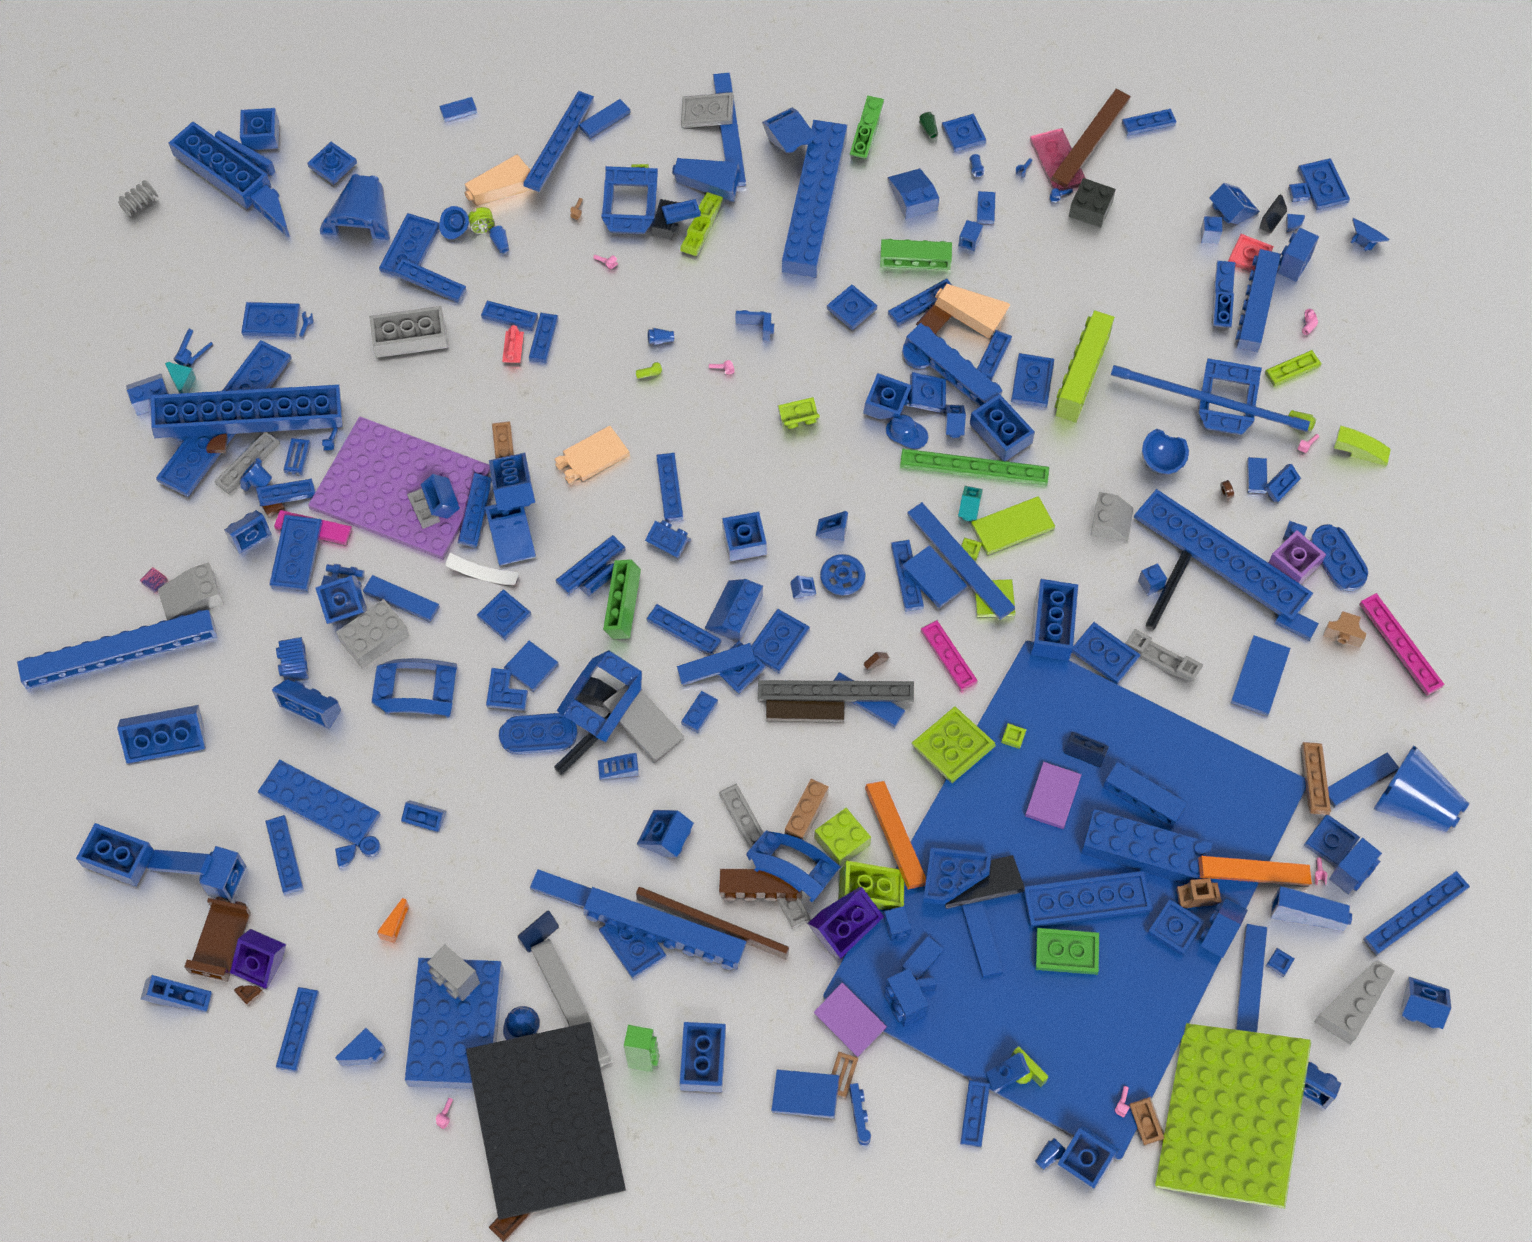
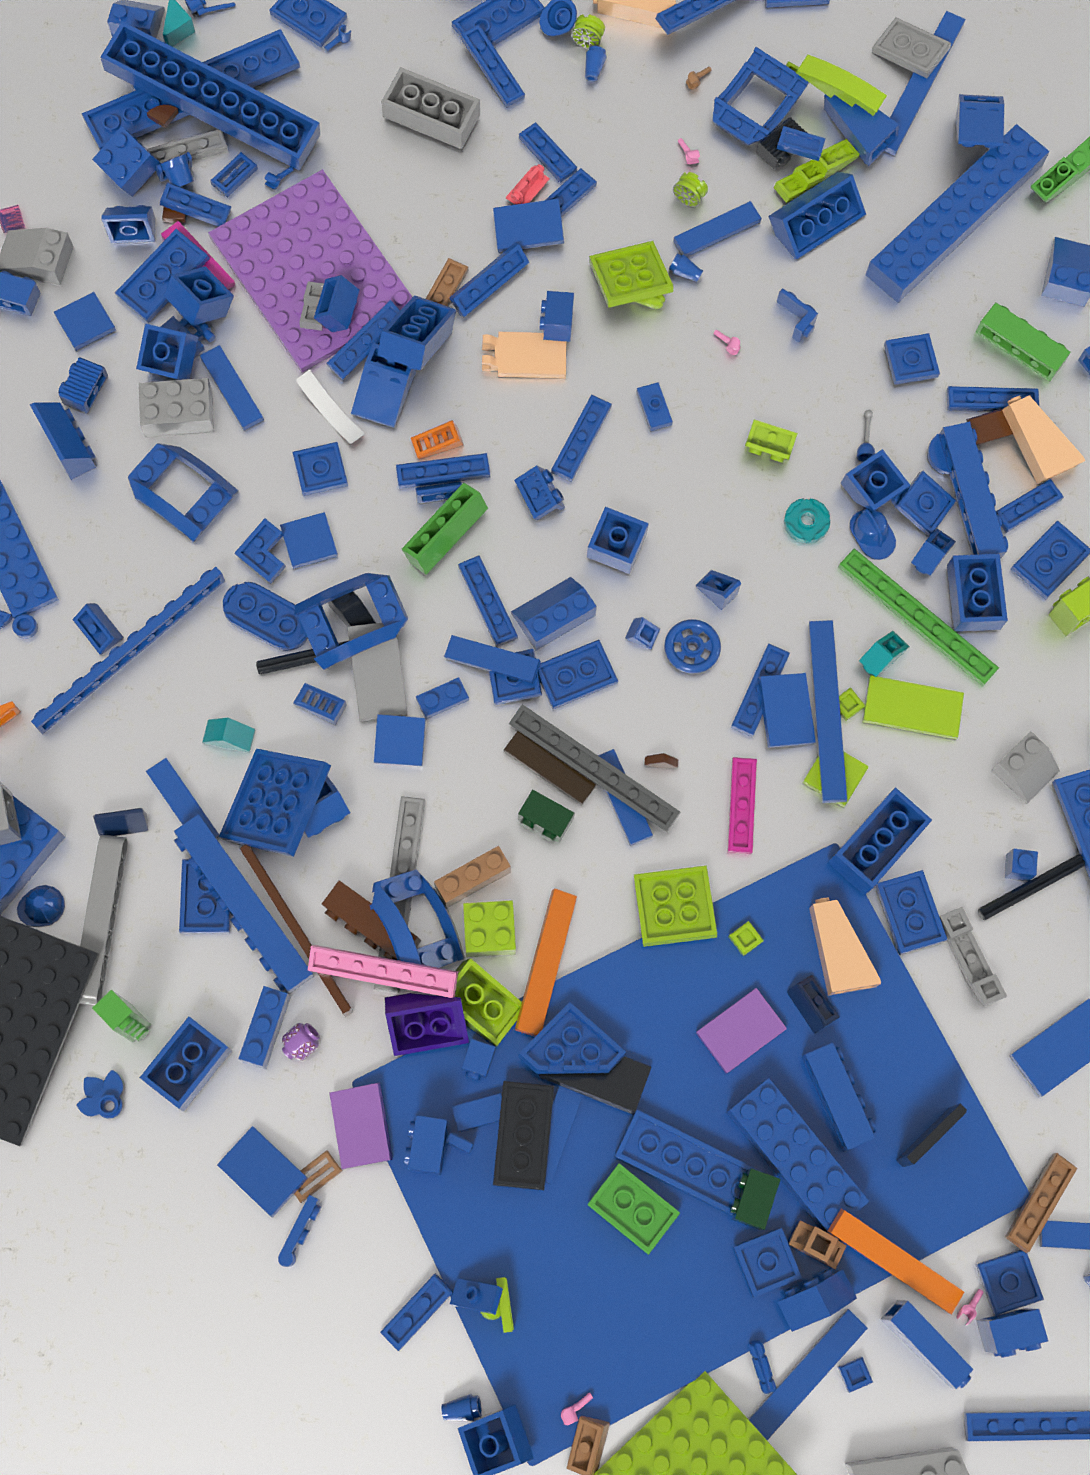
camera: 30 degrees right, 10 degrees up
none -> blue plate [31,567,225,735]
none -> blue tile [54,292,116,351]
none -> blue plate [77,1070,124,1119]
none -> blue brick [92,126,161,197]
none -> blue brick [164,266,234,326]
none -> teal slope [202,718,255,753]
none -> blue plate [219,748,331,857]
none -> blue brick [238,986,291,1069]
none -> medium lavender head [282,1023,320,1061]
none -> bright pink tile [308,945,458,998]
none -> blue tile [374,714,426,766]
none -> orange slope [411,420,464,459]
none -> blue plate [449,243,530,317]
none -> blue tile [493,199,564,253]
none -> black tile [493,1081,554,1191]
none -> dark green brick [518,789,575,843]
none -> blue brick [540,291,574,342]
none -> lime plate [589,241,673,308]
none -> blue plate [636,382,673,431]
none -> lime wheel [673,172,708,207]
none -> blue tile [673,201,762,257]
none -> dark green brick [730,1168,781,1230]
none -> blue axle [748,1340,776,1394]
none -> blue slope [768,172,866,259]
none -> teal tile [784,498,830,544]
none -> lime slope [796,54,887,116]
none -> light nougat slope [809,898,881,996]
none -> hinge [856,410,875,462]
none -> black tile [897,1103,967,1167]

